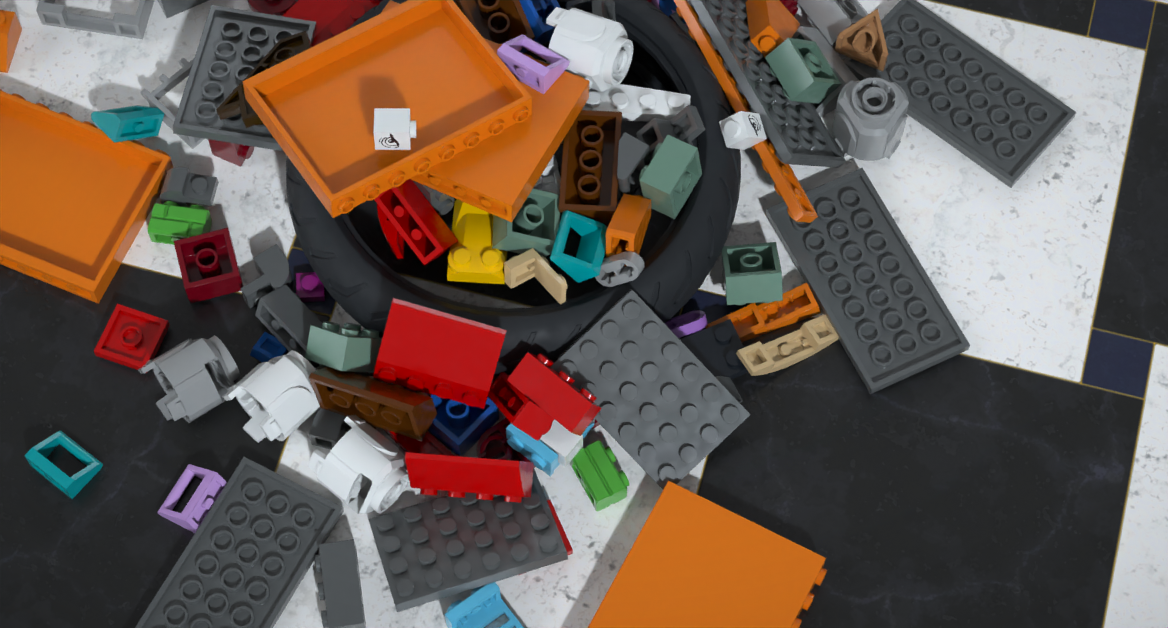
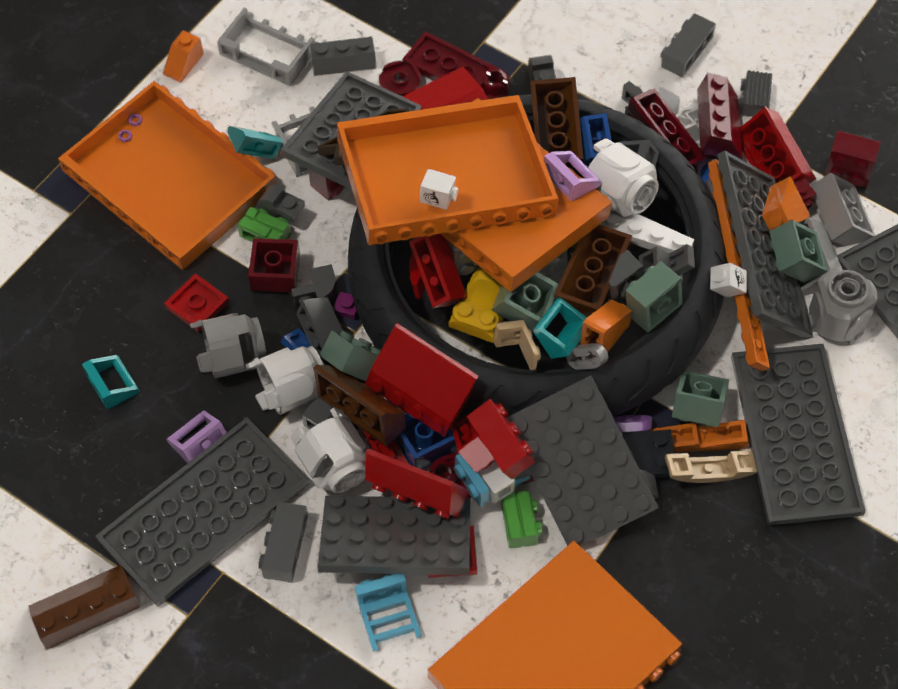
camera: 20 degrees right, 5 degrees down
medium nougat slope [835,9,888,71] -> none

